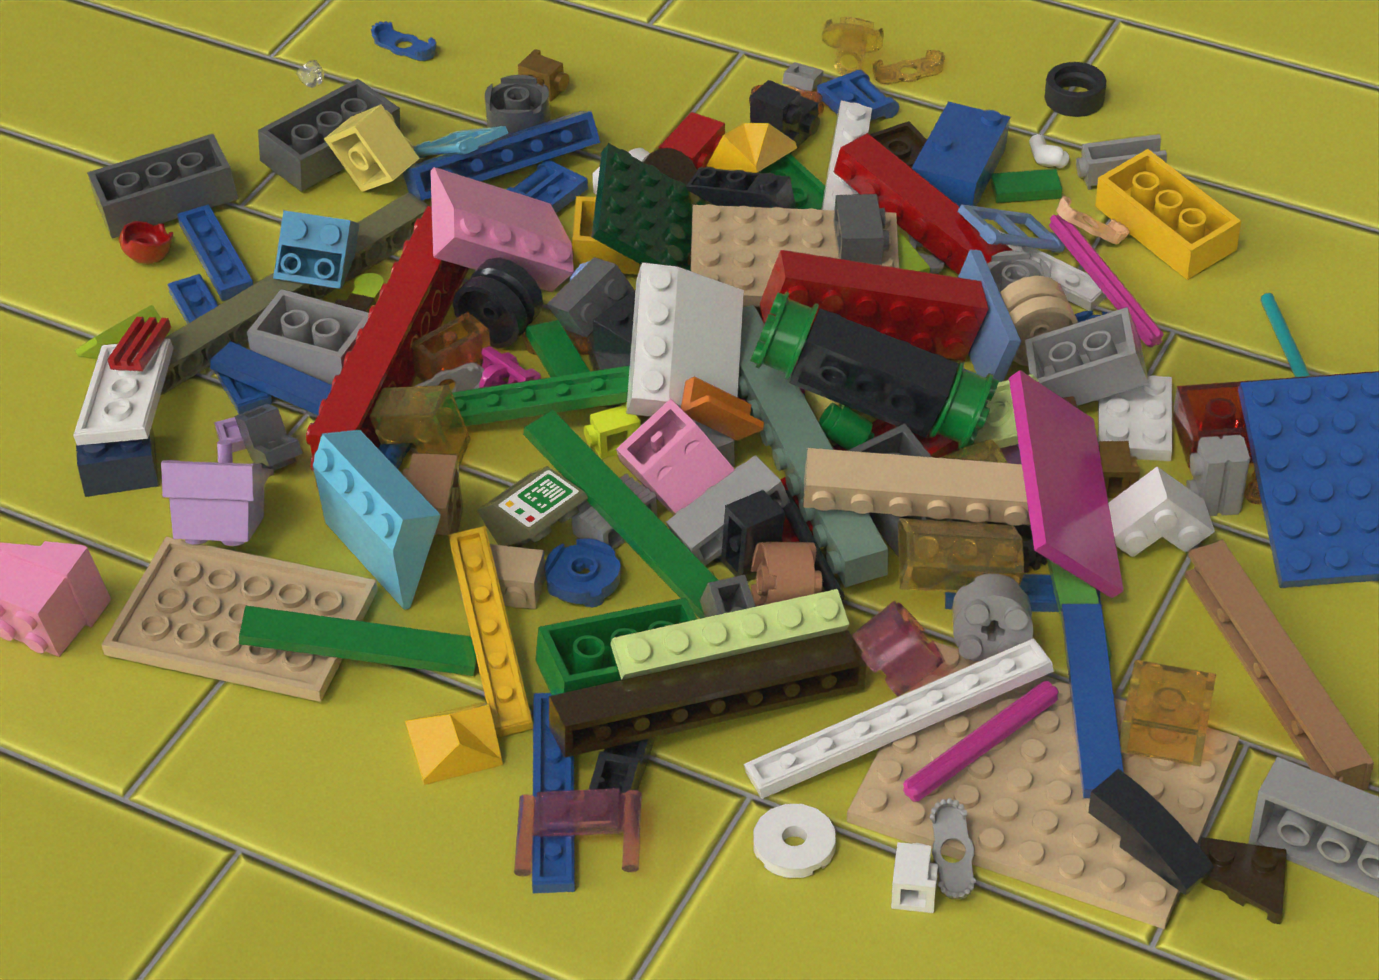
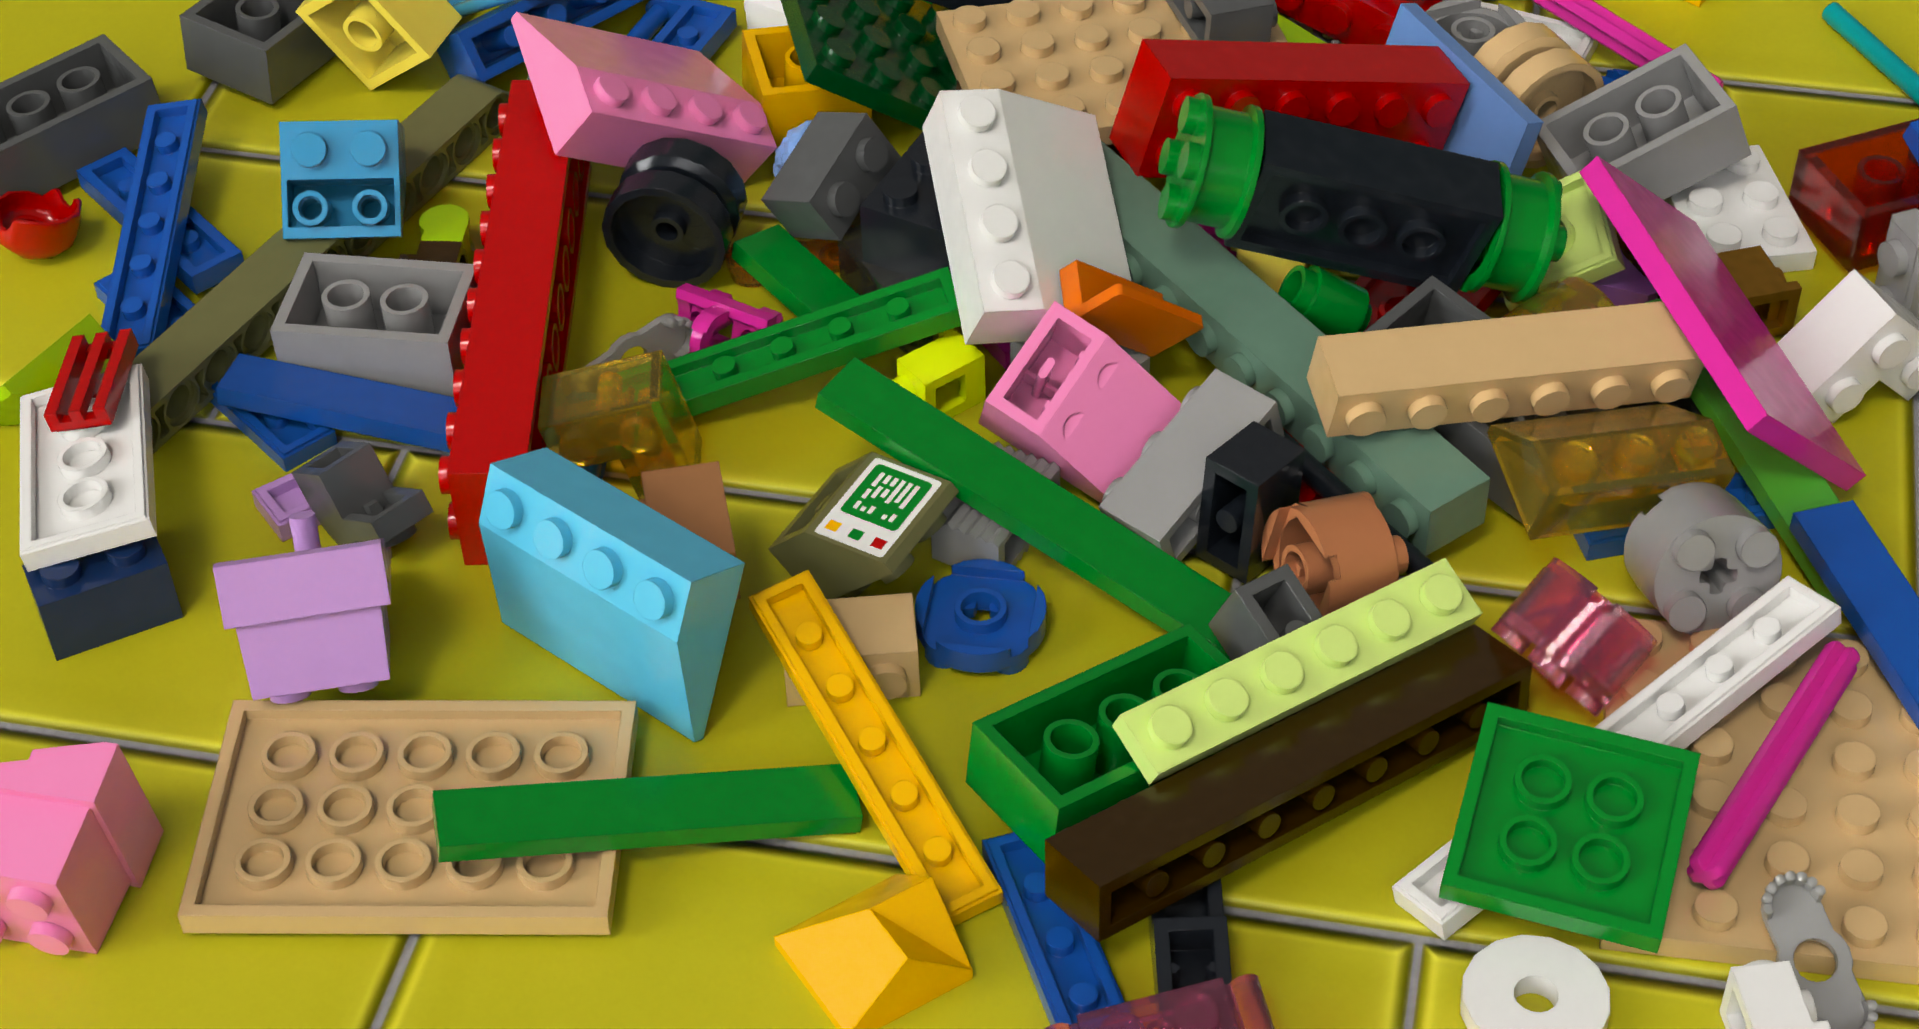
camera: 15 degrees left, 0 degrees up
clear orange brick [411,312,491,391] -> none
none -> blue tile [101,99,208,357]
none -> green plate [1438,702,1701,953]

